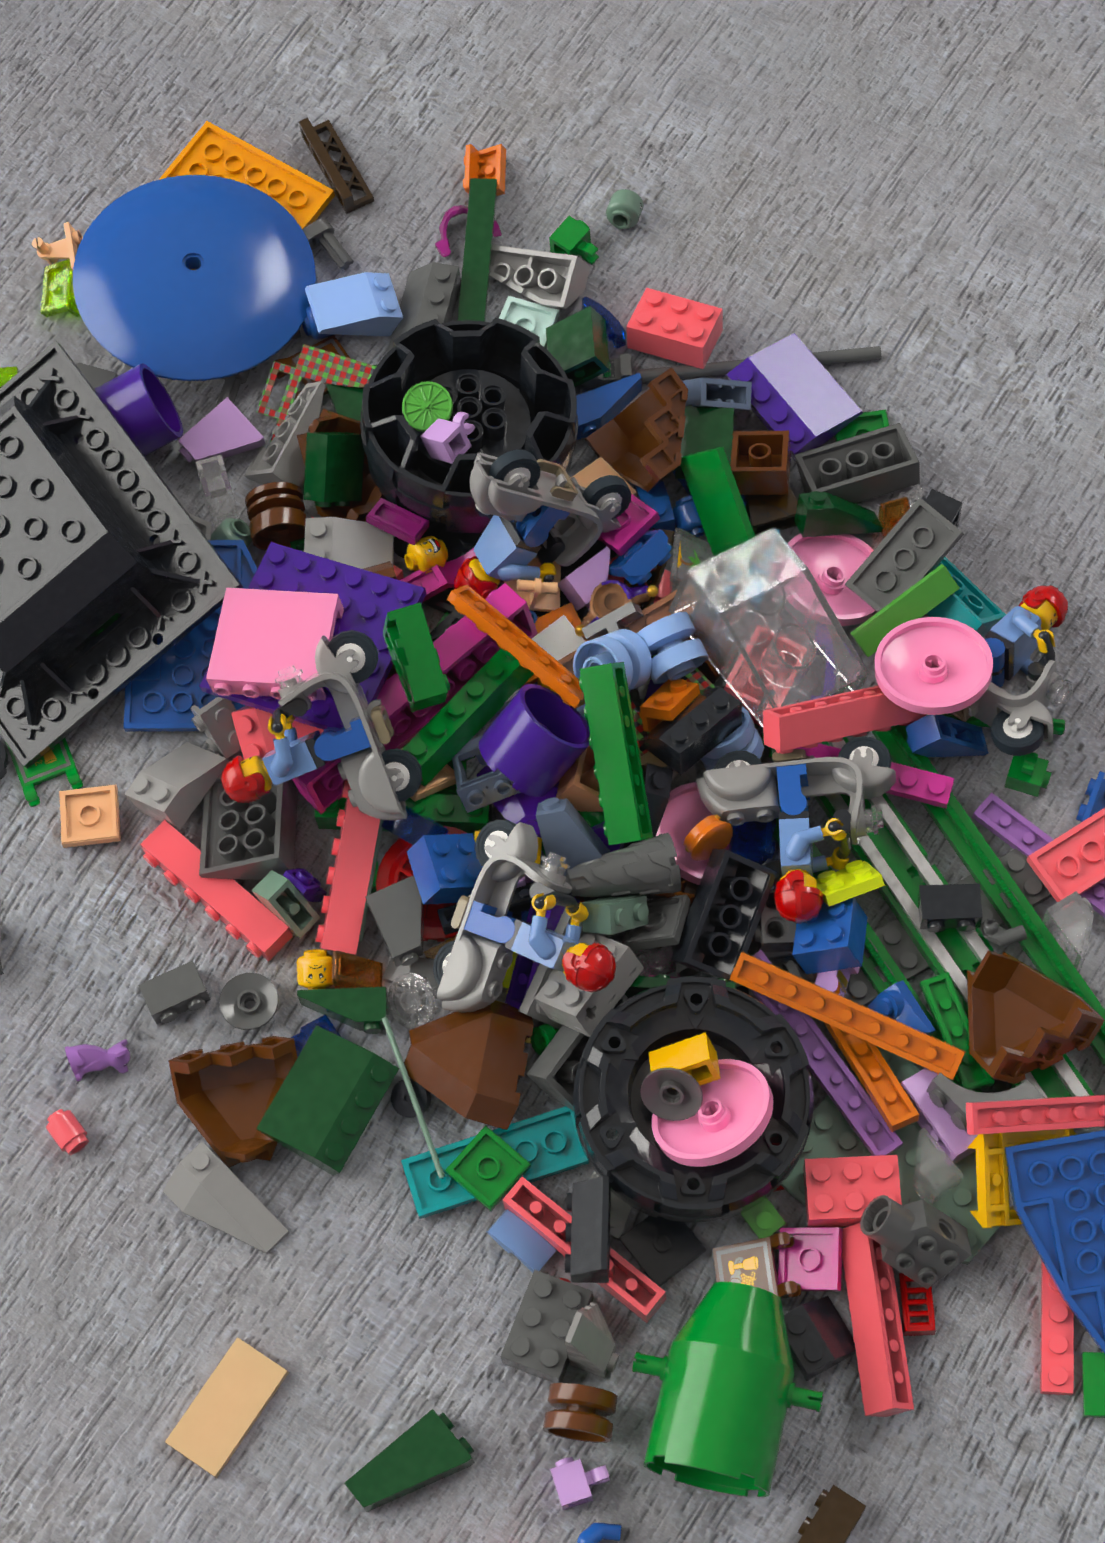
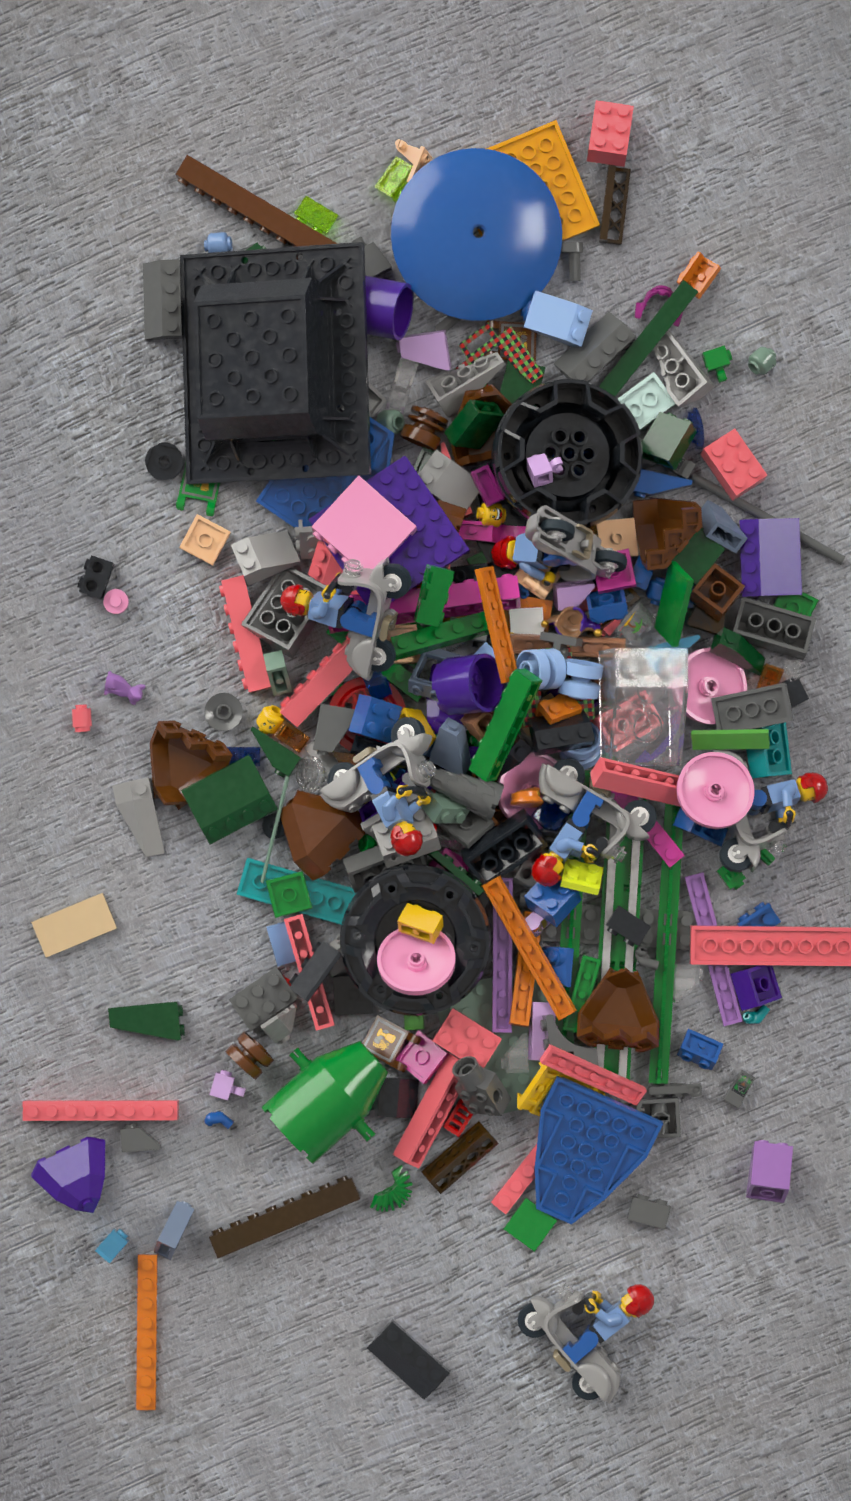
camera: 30 degrees right, 20 degrees up
dark grey brick [138,960,211,1024] -> none
dark purple slope [283,868,327,902] -> none
bright green wheel [402,381,453,432] -> none
dark grey dish [640,1068,703,1121] -> none
none -> bright pink wheel [103,589,129,614]
none -> green hair [370,1165,412,1212]
none -> dark brown fence [421,1121,499,1194]
none -> coral brick [587,100,634,167]

